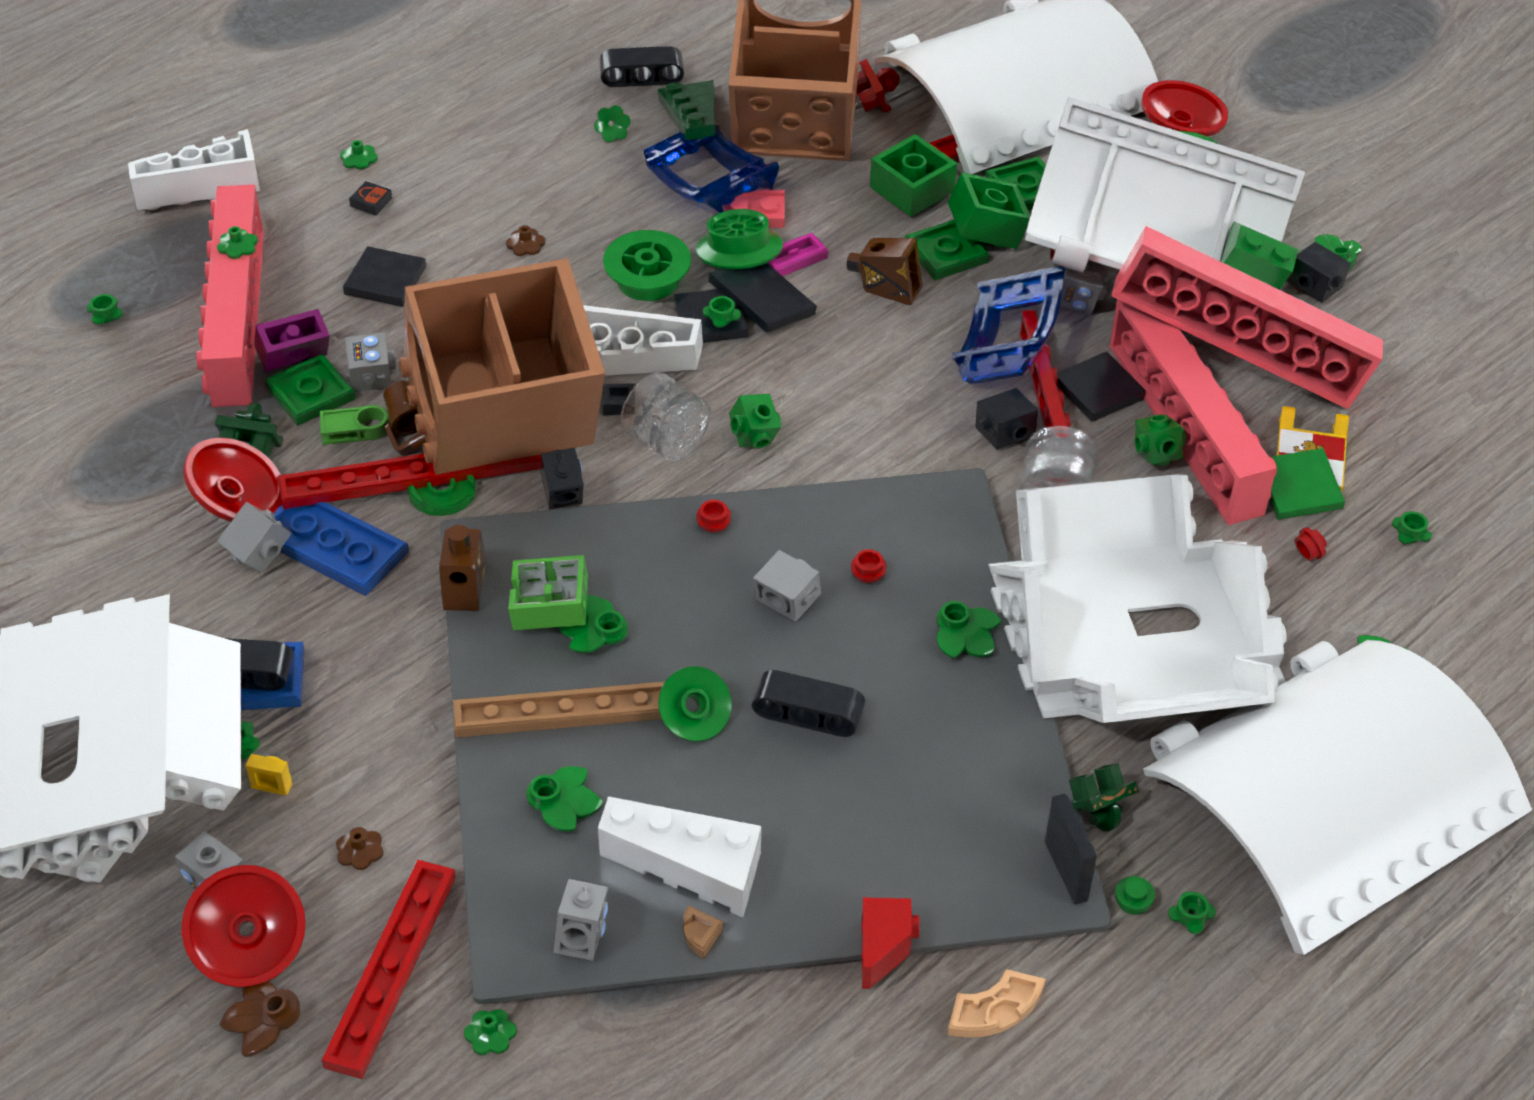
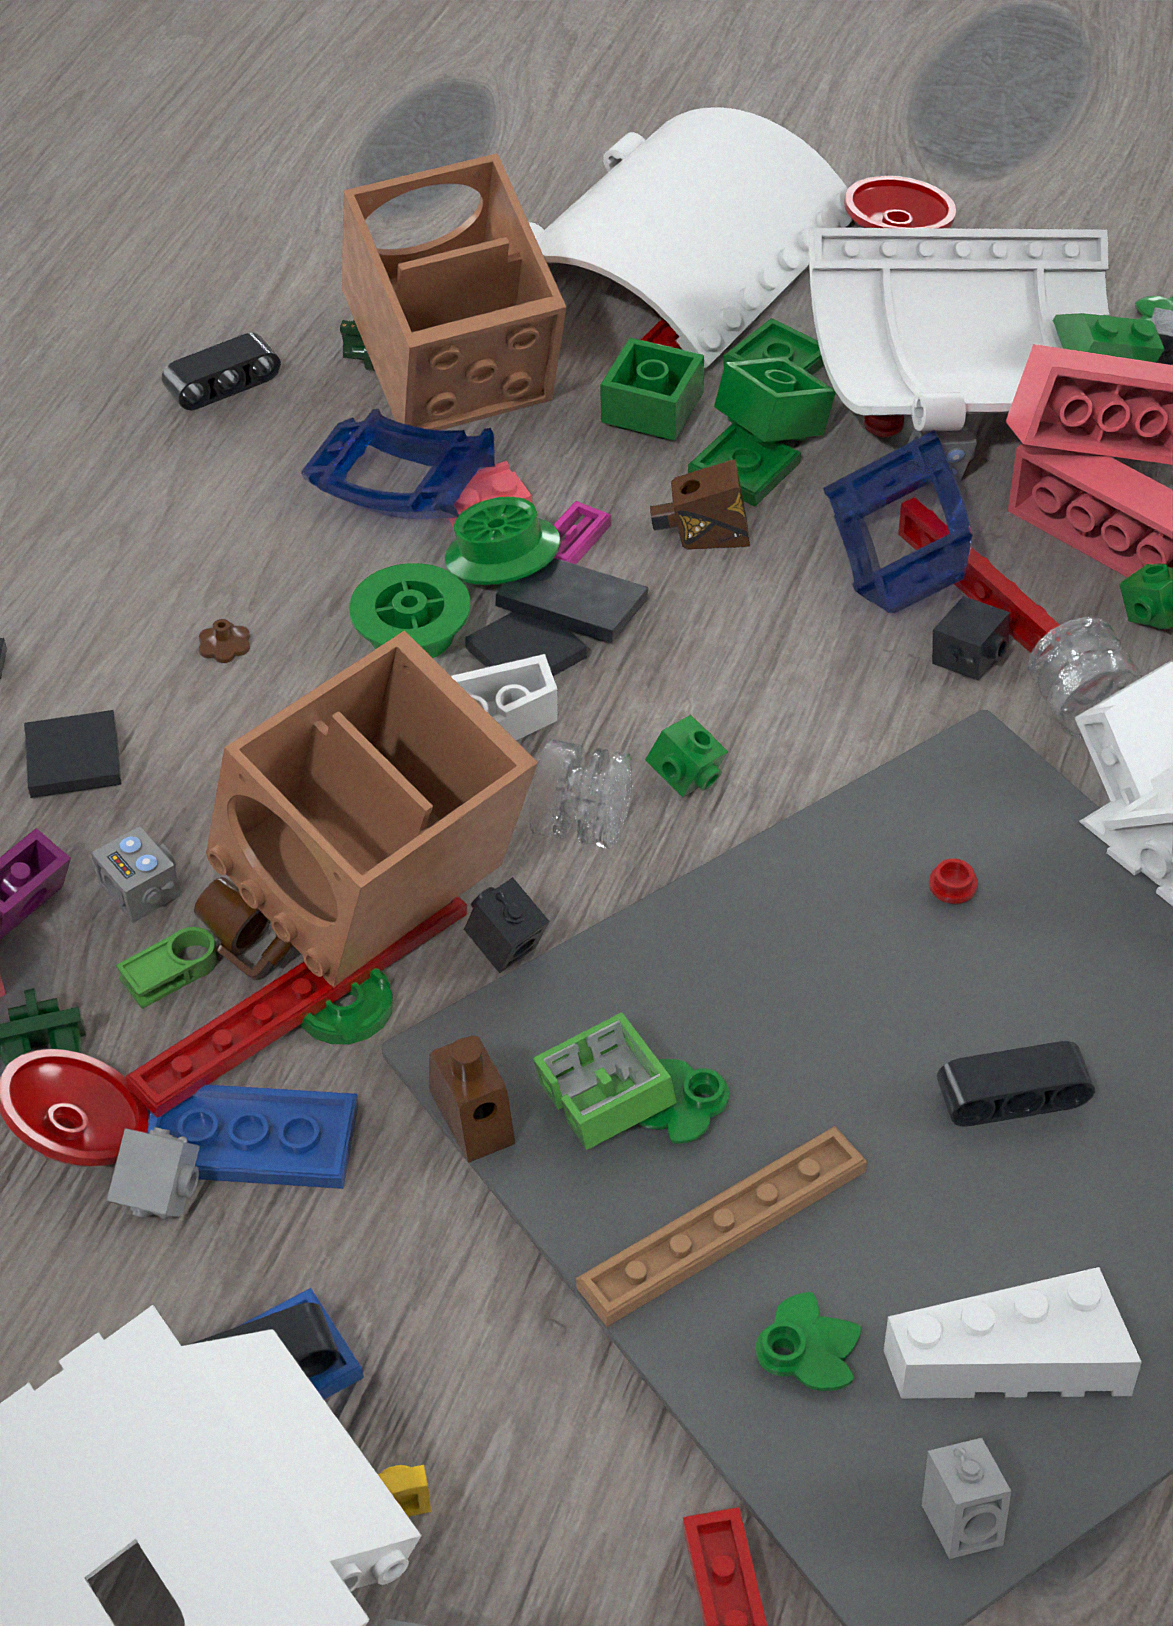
camera: 25 degrees left, 0 degrees up
green tile [264,354,356,426] -> none
reddish brown plant [336,827,383,870] -> none
green plant [594,105,631,142] -> none
dark green wing [658,80,715,140] -> none
green dish [658,666,732,741] -> none
medium nougat tile [683,905,723,959] -> none
red plate [696,499,731,532] -> none
green plate [703,296,741,327] -> none
light grey head [753,550,821,622] -> none
green plate [936,601,1001,659] -> none
black tile [1057,351,1146,422] -> none

